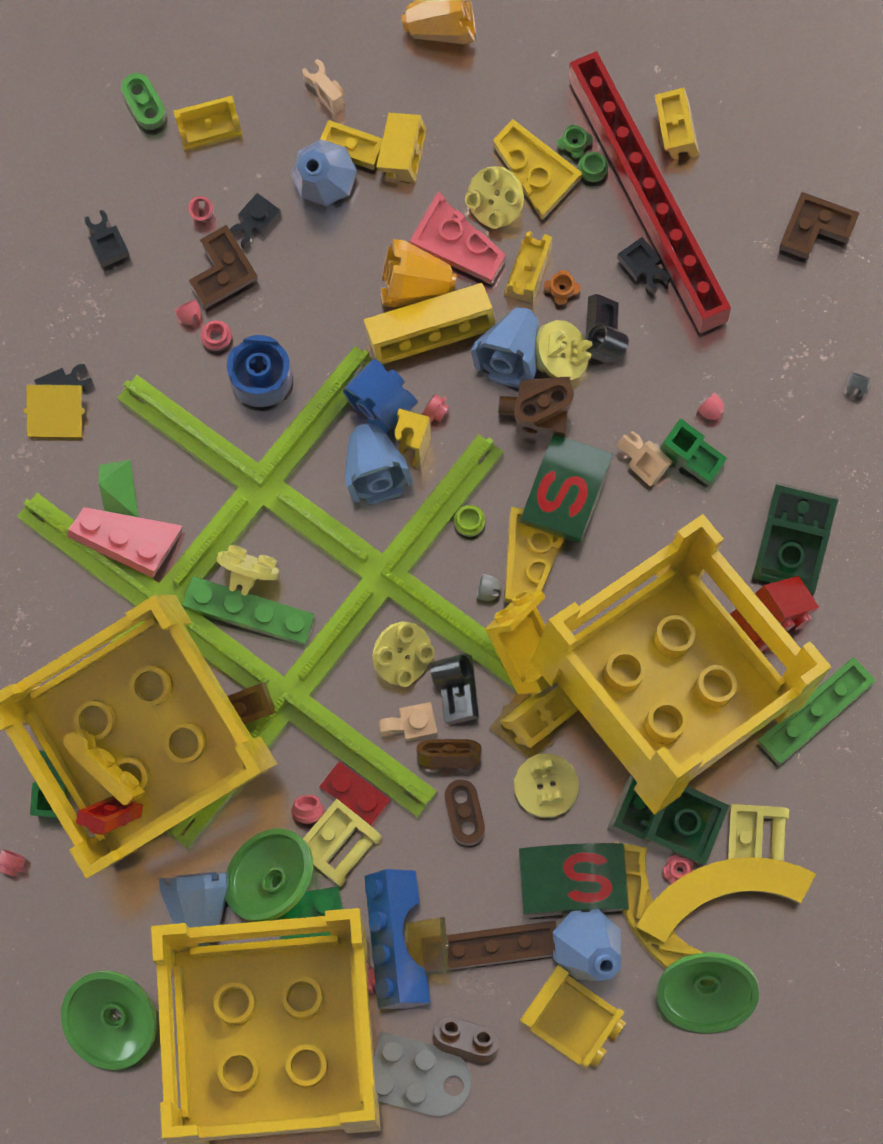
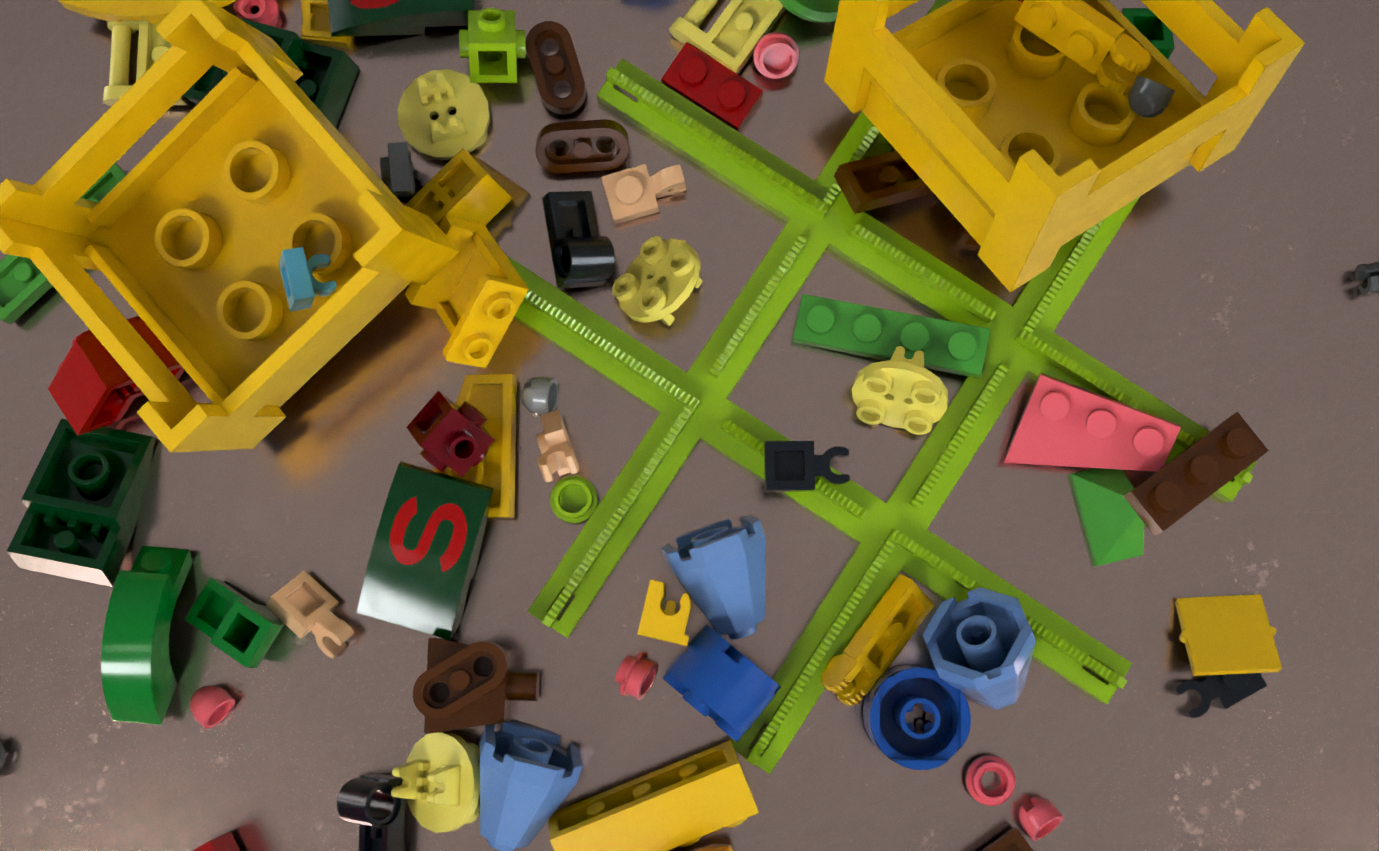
camera: 175 degrees right, 10 degrees up
none -> green arch [101,546,193,725]
none -> medium azure tile [278,247,337,312]
none -> dark grey plate [380,142,420,198]
none -> dark red brick [406,391,494,477]
none -> lime brick [459,8,526,83]
none -> light nougat plate [536,409,579,482]
none -> black plate [764,441,850,492]
none -> yellow hinge [821,573,934,707]
none -> medium blue cone [923,587,1036,710]
none -> reddish brown plate [1123,412,1269,536]
none -> dark grey hinge [1128,75,1175,118]

